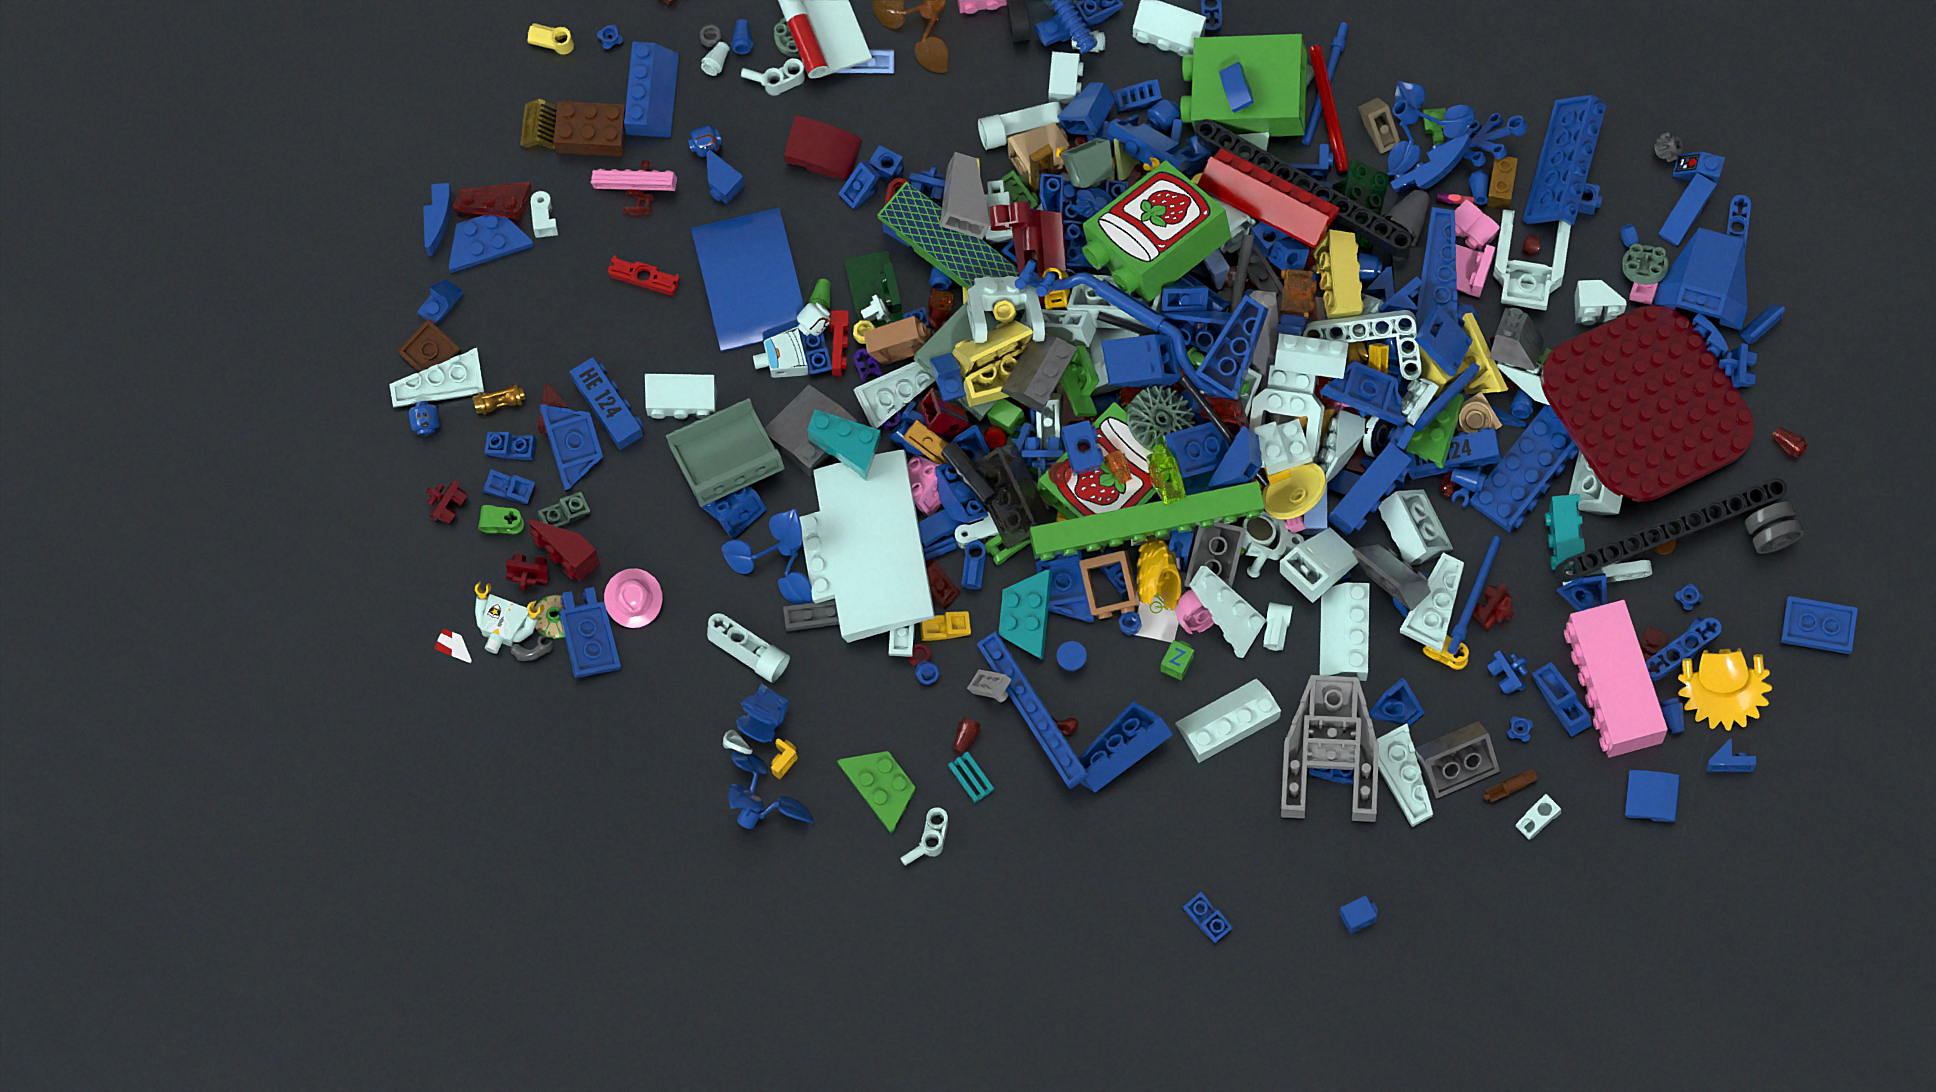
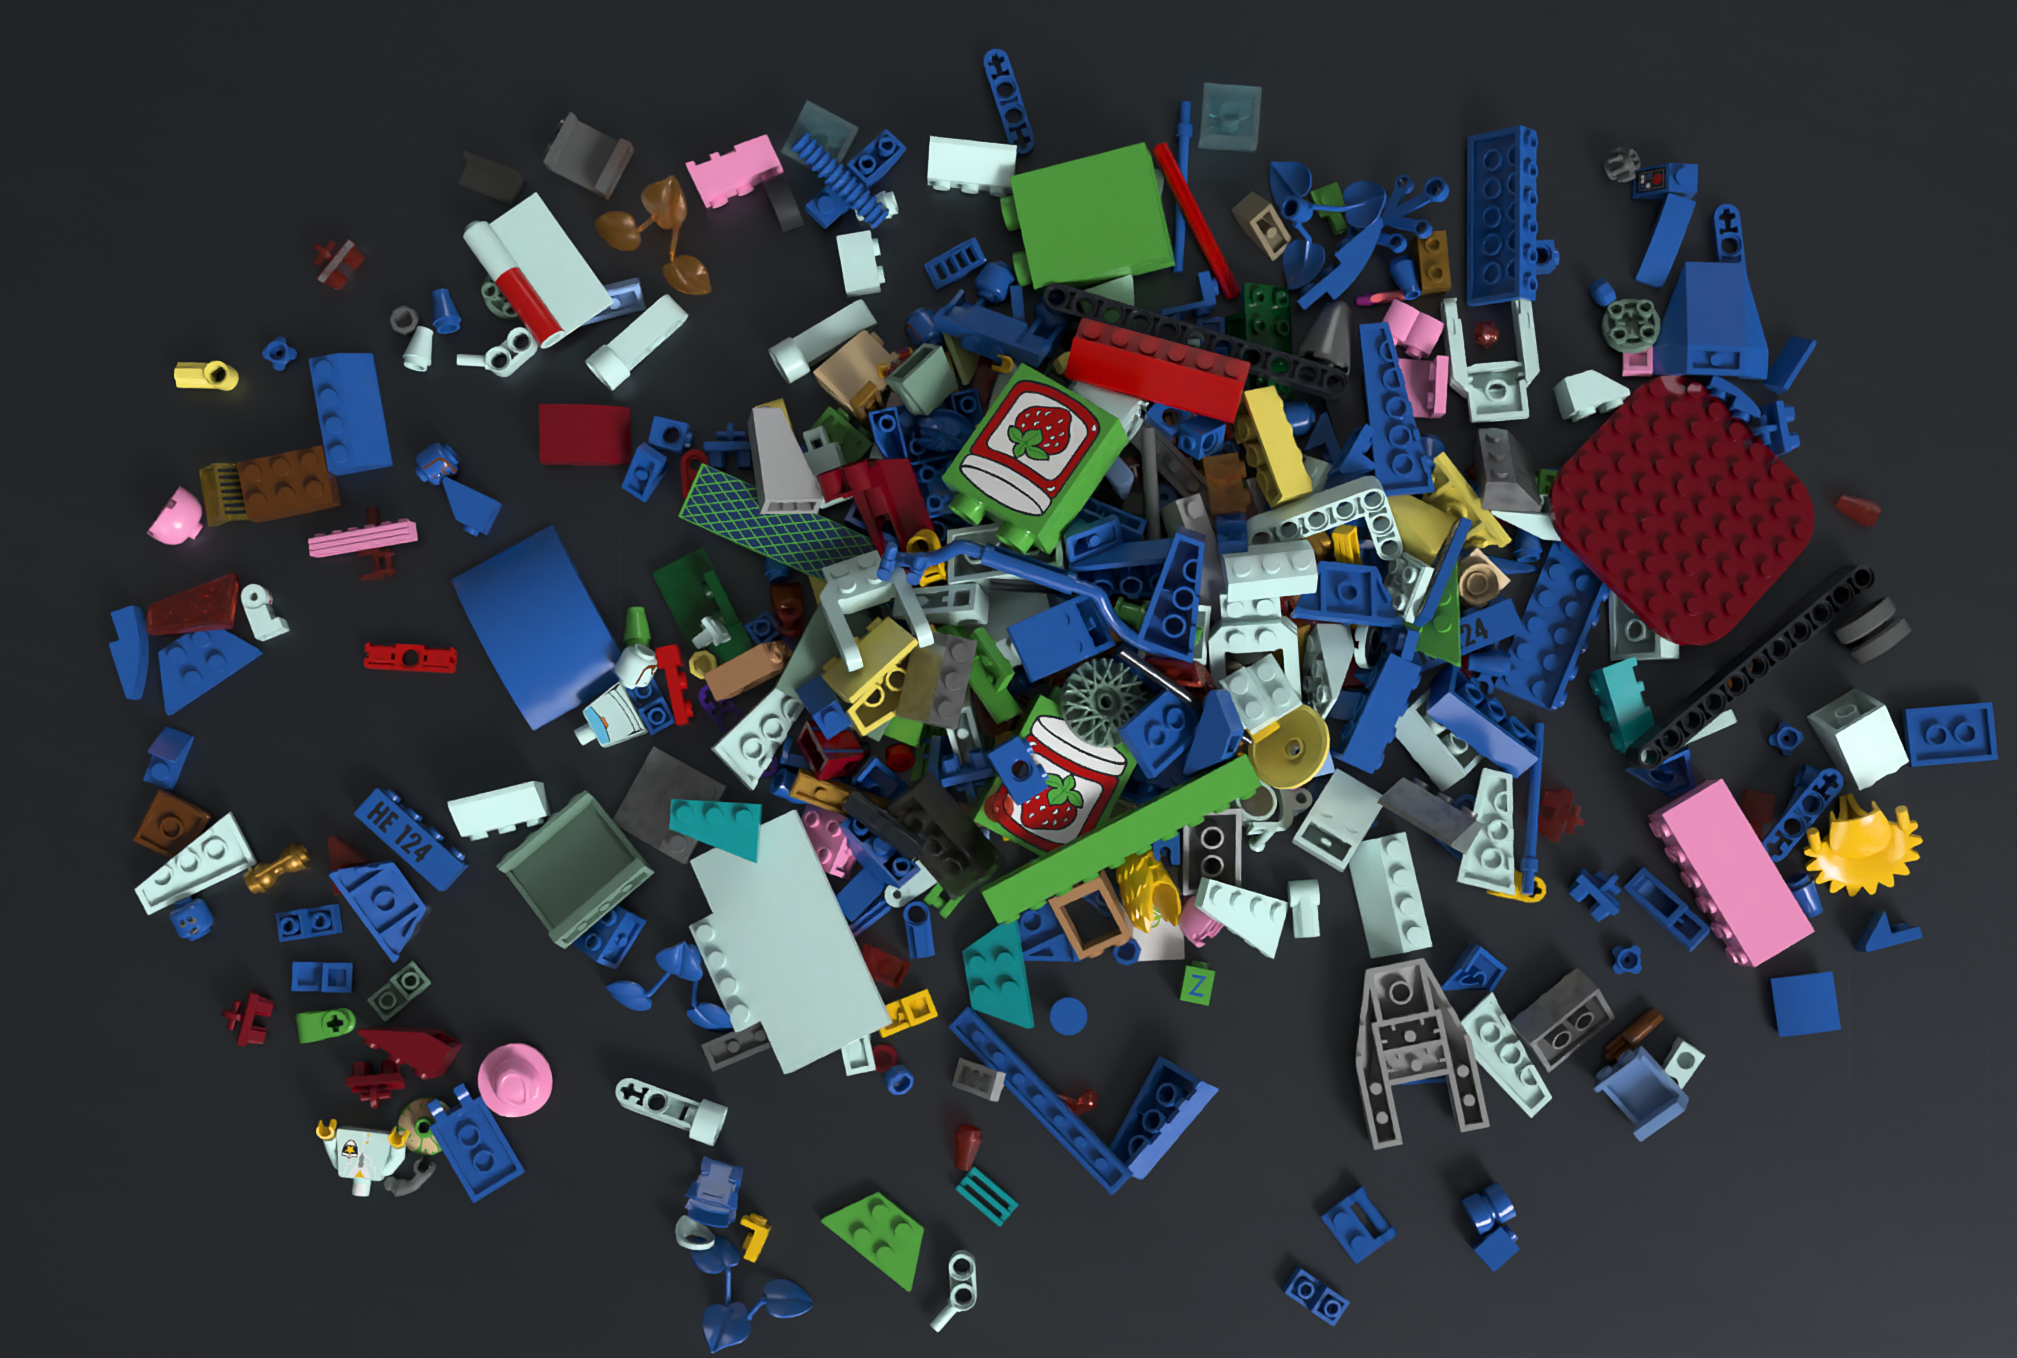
camera: 20 degrees left, 15 degrees up
white sticker [434,629,472,663] -> none
light yellow tile [993,300,1017,324] -> none
blue slope [1057,82,1115,135] -> none
clear orange cone [1104,449,1132,485] -> none
clear neon green torso [1146,445,1187,505] -> none
light aqua slope [1175,678,1281,763] -> none
blue slope [1219,62,1254,113] -> none
blue container [1414,305,1473,376] -> none
none -> bright pink cylinder [147,486,203,545]
none -> light aqua beam [585,294,688,391]
none -> clear light blue brick [1198,83,1262,153]
none -> blue plate [1320,1185,1398,1265]
none -> blue wedge [1426,663,1541,779]
none -> blue wheel [1461,1182,1516,1235]
none -> medium blue panel [1593,1046,1689,1142]
none -> light aqua slope [1807,688,1909,791]

